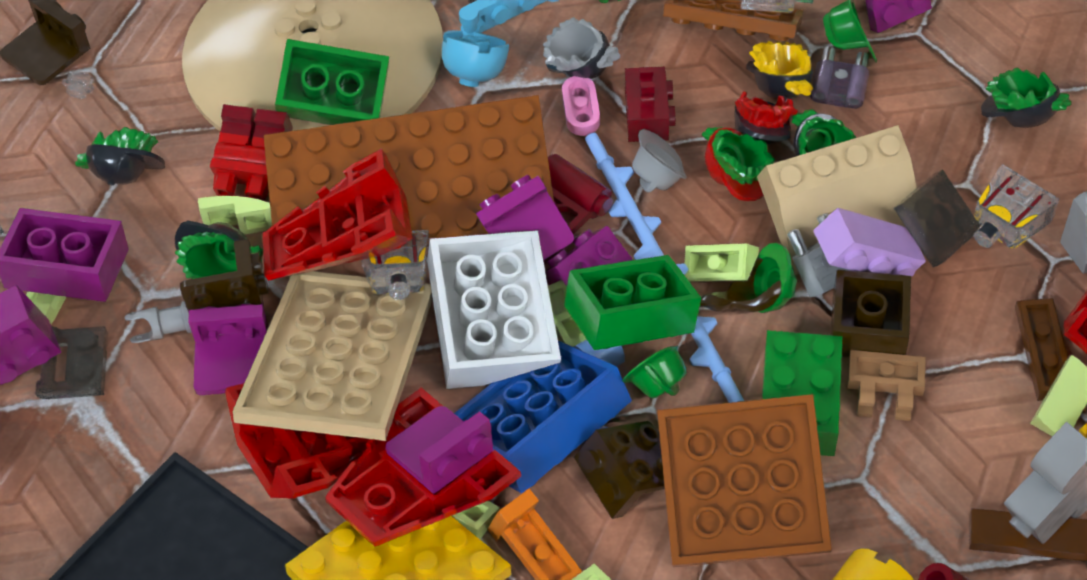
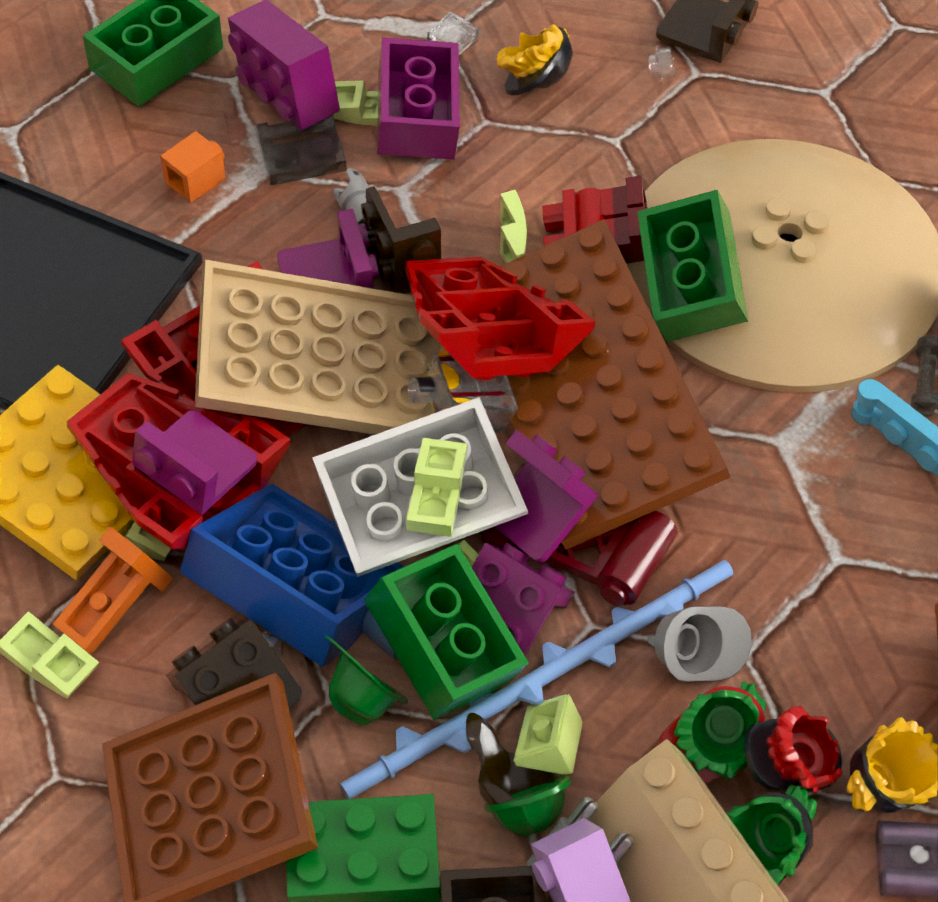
camera: 75 degrees right, 0 degrees up
black hair [75,127,165,186] -> none
green hair [175,220,263,279] -> none
medium azure cylinder [442,30,509,87] -> none
light grey hair [543,17,621,79] -> none
bright pink plate [562,76,600,136] -> none
dark red brick [625,66,676,142] -> none
none -> orange brick [160,131,226,203]
none -> yellowish green slope [406,438,467,537]
none -> hair [496,24,573,95]

